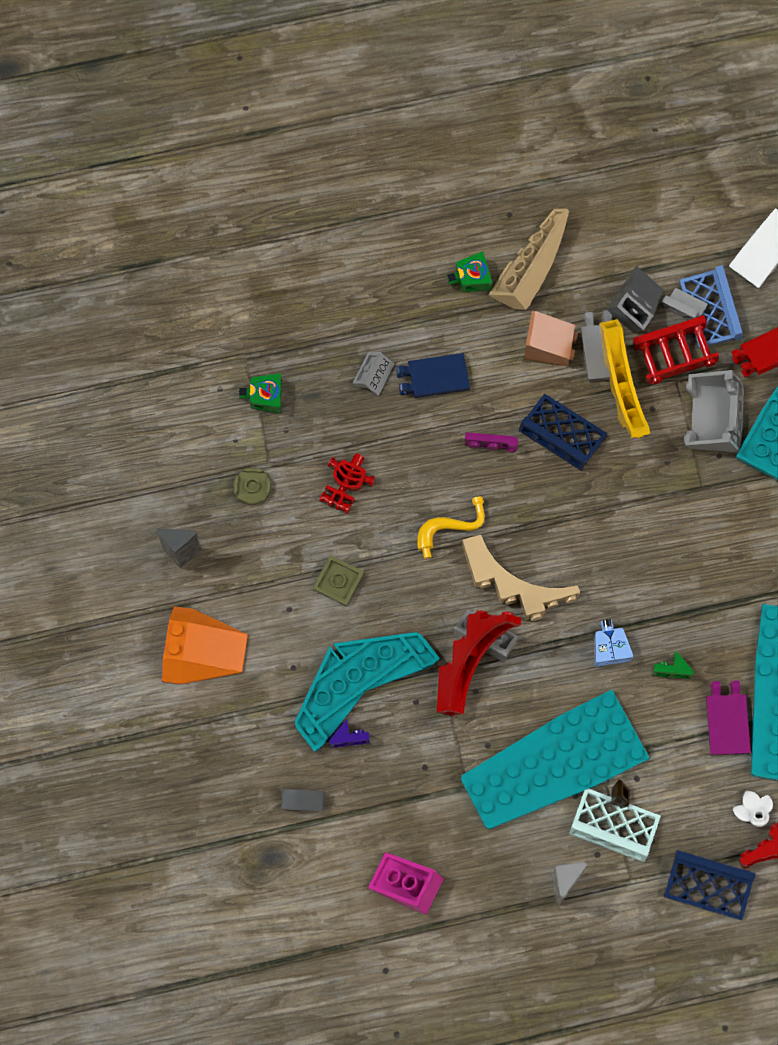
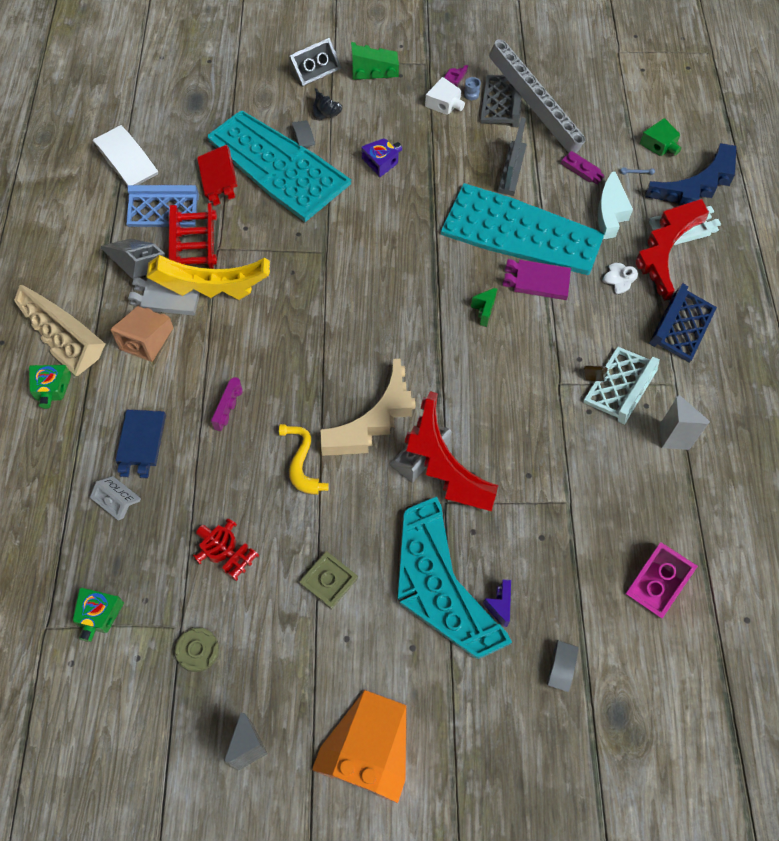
camera: 80 degrees left, 10 degrees down
teal wing [461,689,650,830] -> none
dark blue fence [519,393,608,471] -> none
light blue torso [594,619,633,667] -> none
light grey panel [662,288,708,320] -> none
light grey windscreen [684,370,744,452] -> none

